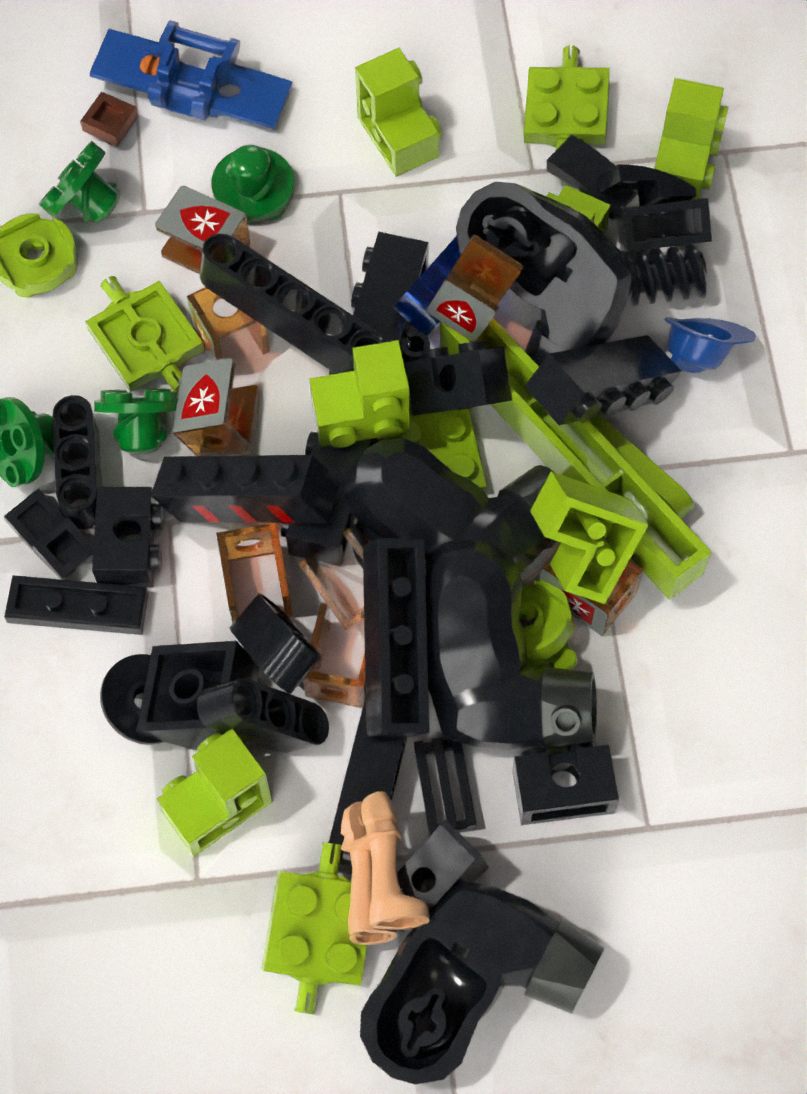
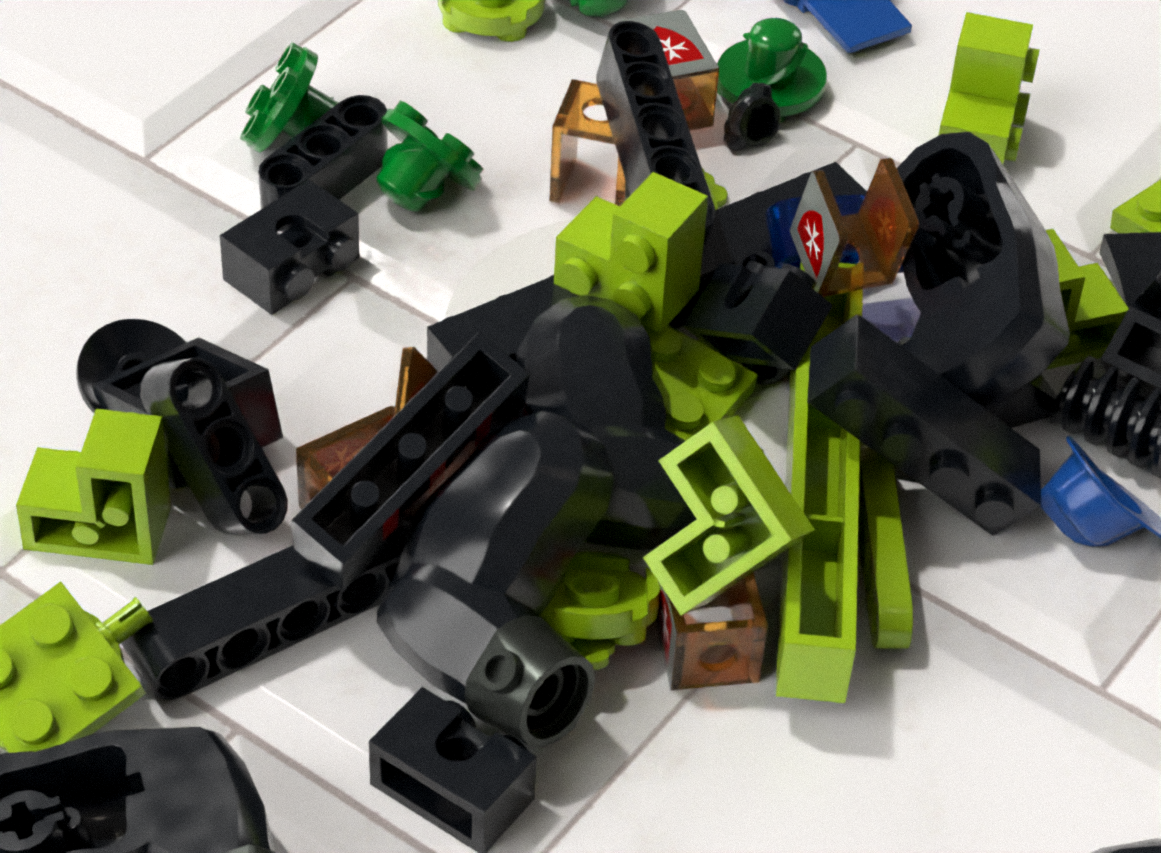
camera: 40 degrees right, 20 degrees down
black slope [4,488,93,580] -> none
black tile [4,575,149,635] -> none
lime plate [85,276,205,395] -> none
black brick [150,455,340,523] -> none
piece [172,358,261,456] -> none
clear orange piece [216,522,293,624] -> none
black beam [229,593,322,694] -> none
light nougat piece [341,791,429,945] -> none
black torso [397,820,489,932] -> none
black tile [414,737,477,837] -> none
none -> black piece [723,83,781,150]

